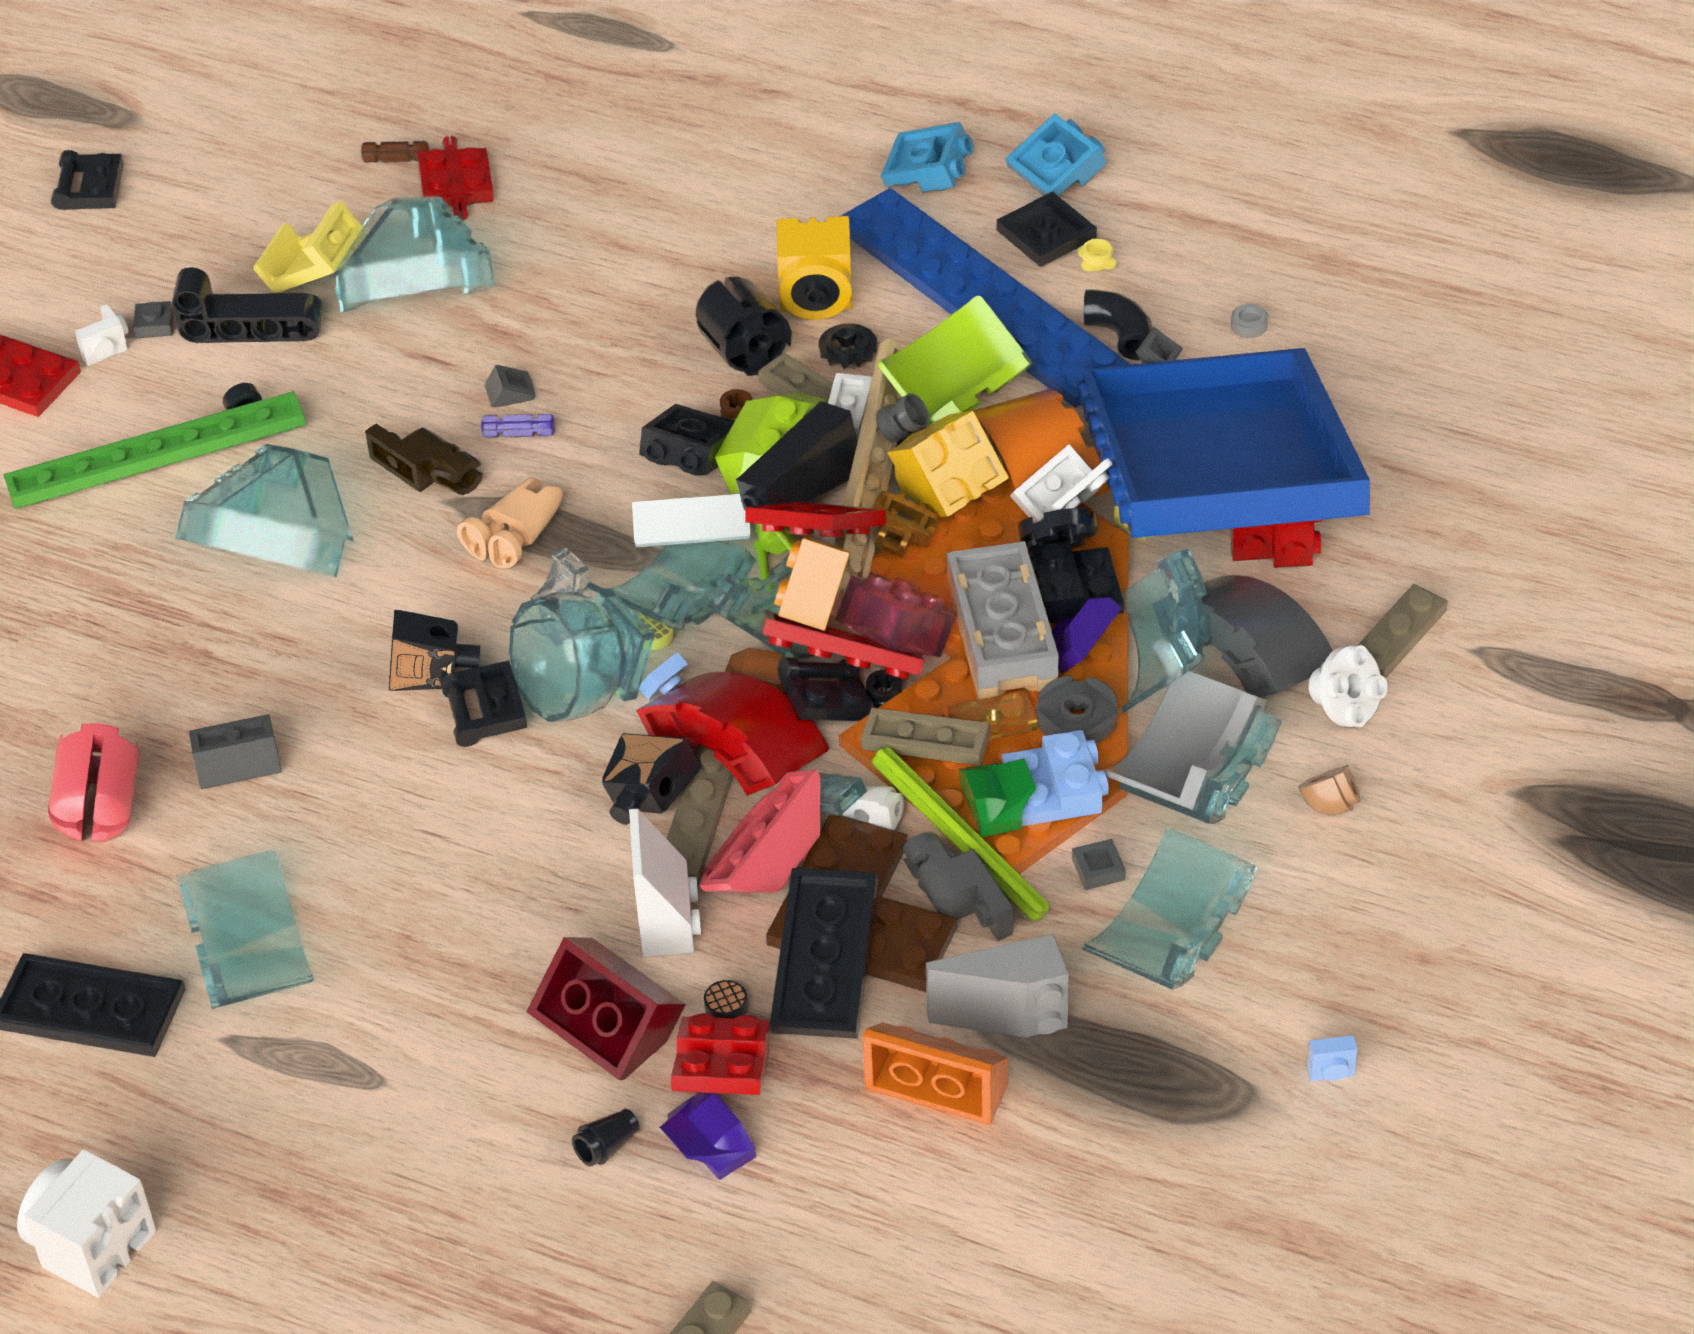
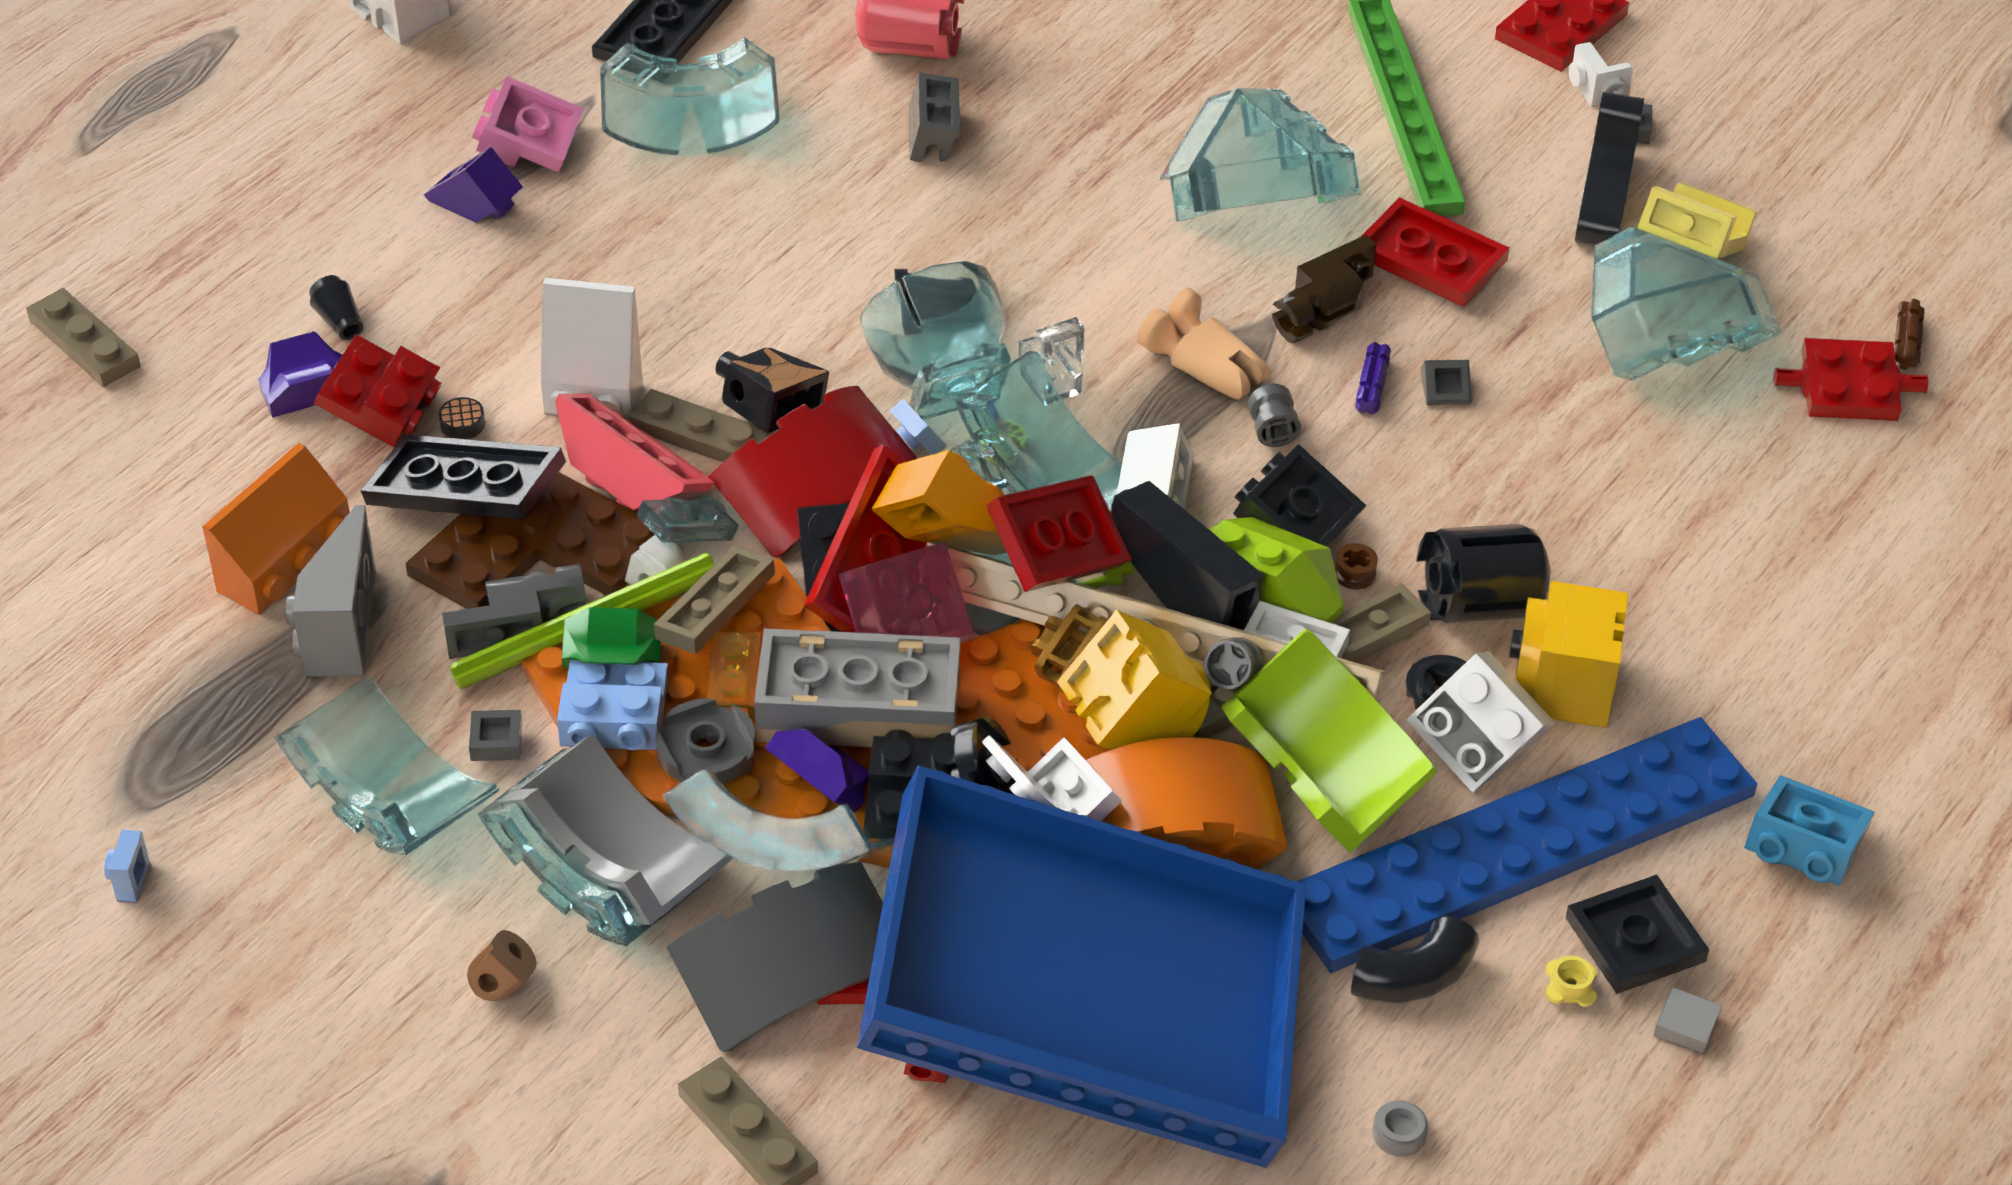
camera: 100 degrees right, 0 degrees up
black plate [51,150,124,210] -> none
black tile [223,383,262,410] -> none
torso [389,610,481,691] -> none
dark red slope [526,937,686,1080] -> none
dark azure plate [1005,113,1107,196] -> none
dark grey slope [1136,326,1183,363] -> none
white plate [1309,645,1388,727] -> none
none -> dark purple slope [423,147,523,223]
none -> bright pink plate [472,76,584,173]
none -> dark grey wheel [1248,384,1301,447]
none -> red plate [1360,197,1510,307]
none -> white slope [1407,651,1555,793]
none -> light grey tile [1654,987,1722,1054]

